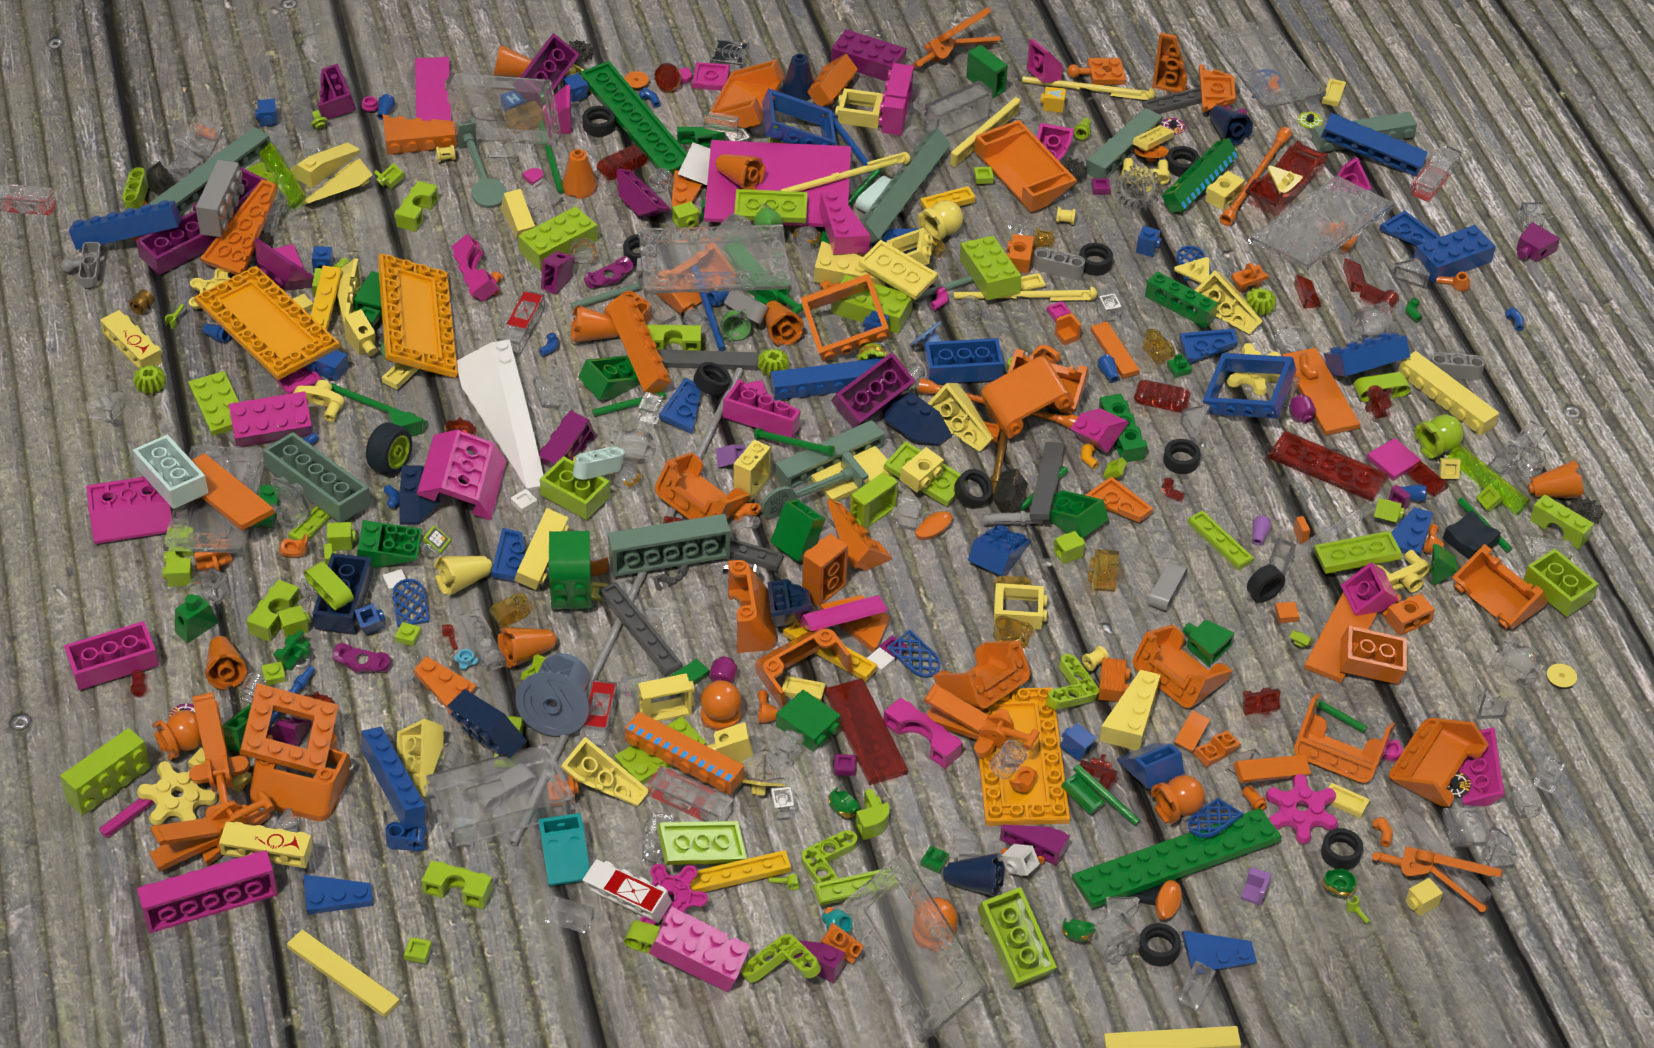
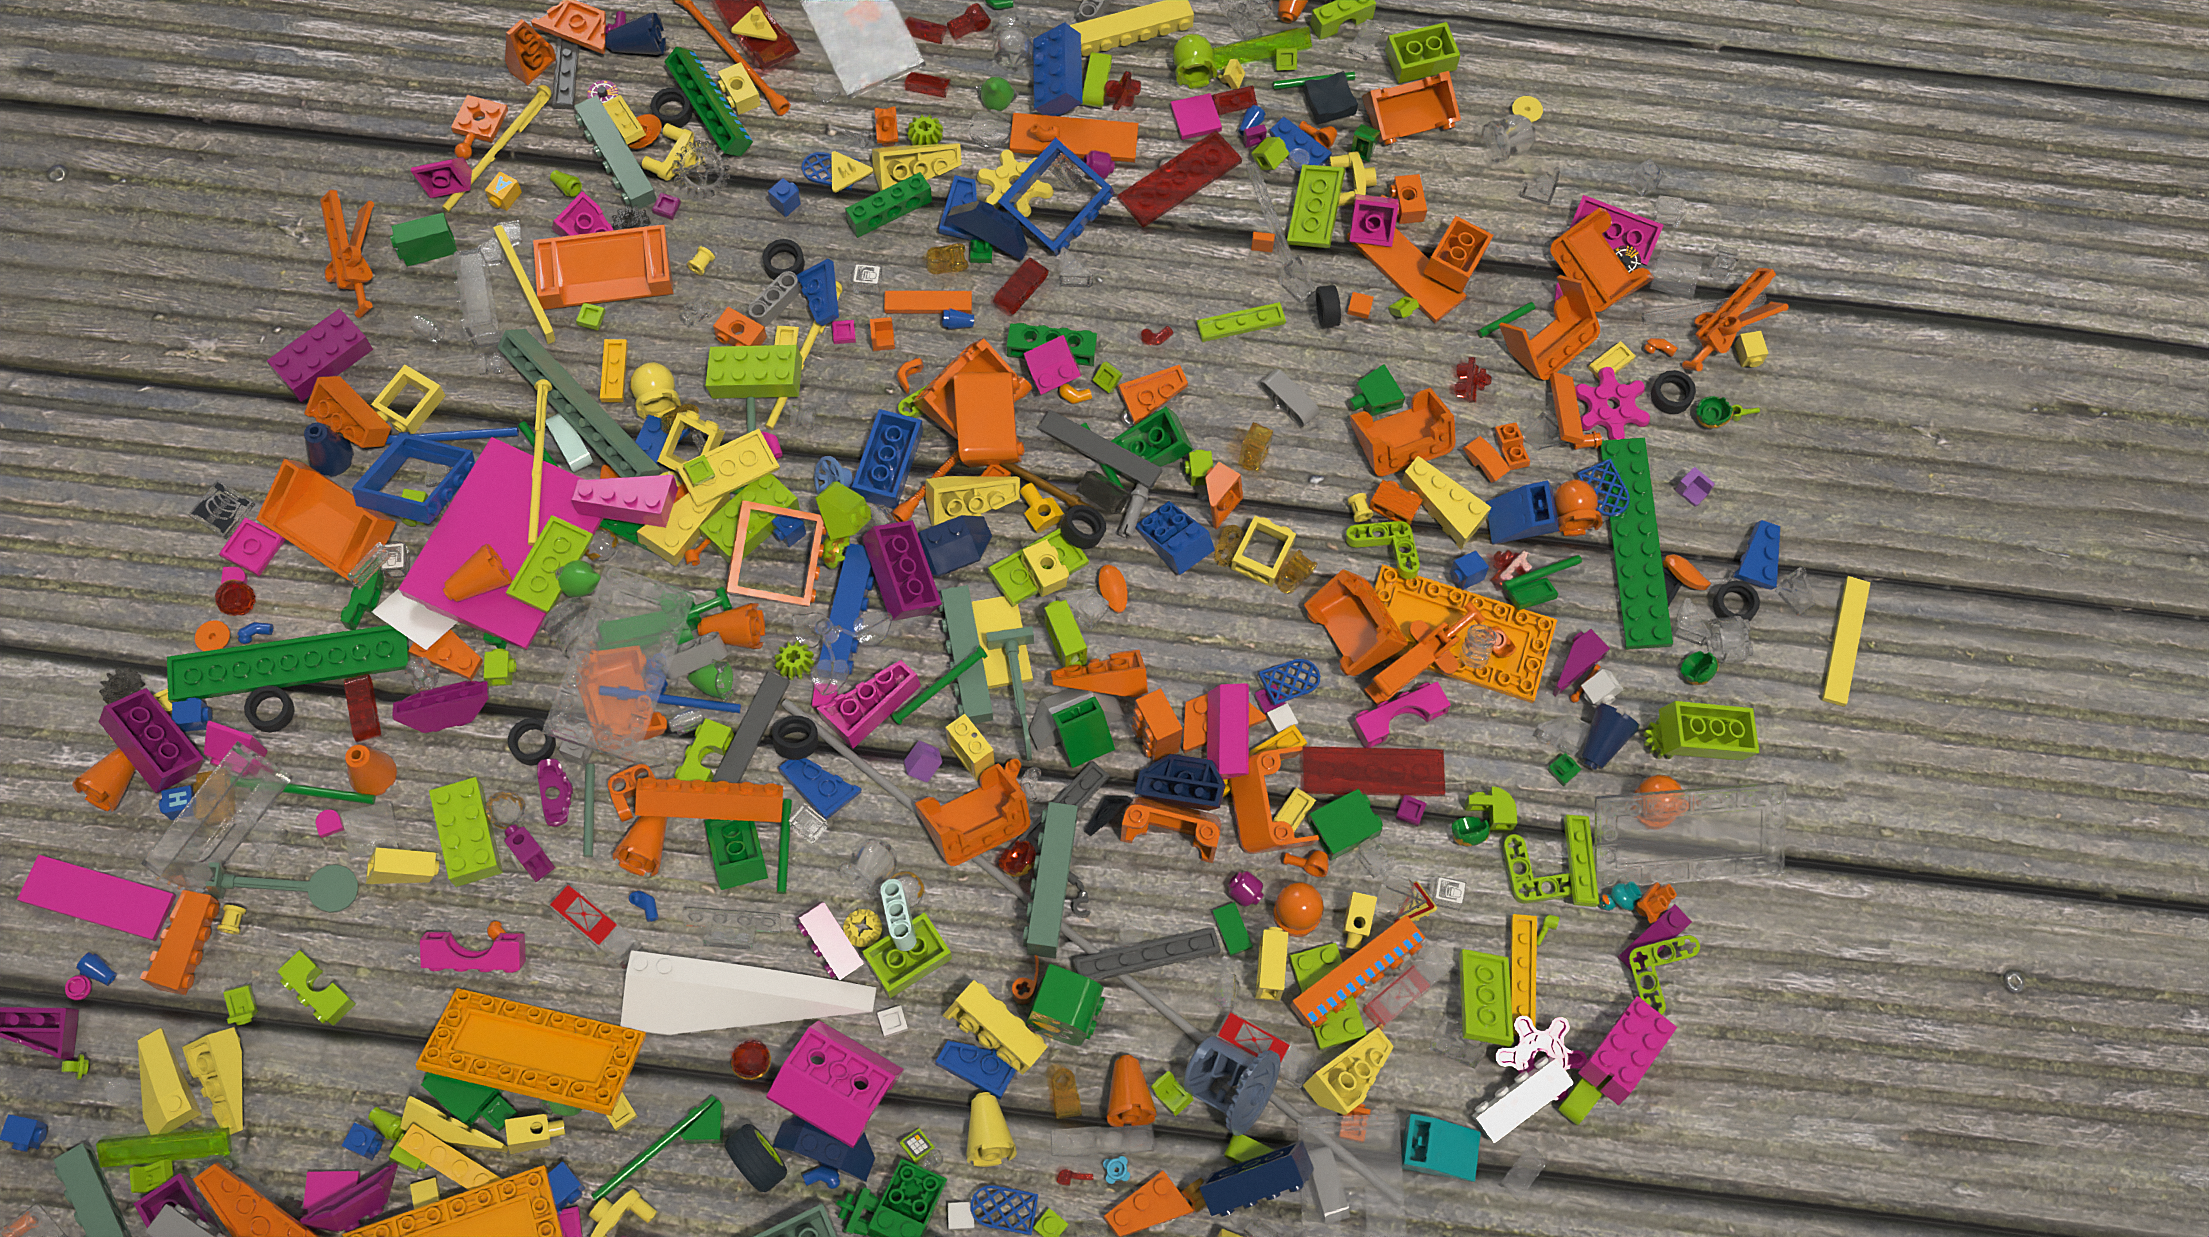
camera: 70 degrees left, 20 degrees up
dark pink piece [879,63,914,136] -> none
clear yellow piece [1033,228,1054,257] -> none
black tyre [1163,439,1201,474] -> none
medium lavender cone [1252,516,1272,546] -> none
none -> lime plate [683,455,715,487]
none -> clear plant [792,611,893,696]
none -> blue wing [796,259,839,326]
none -> lime slope [815,481,872,540]
none -> green hips [835,1187,881,1236]
none -> dark blue wedge [946,200,1029,260]
none -> bright green hat [975,77,1019,112]
none -> yellow piece [1020,483,1065,533]
none -> orange slope [1205,462,1243,530]
none -> clear tile [1288,148,1310,171]

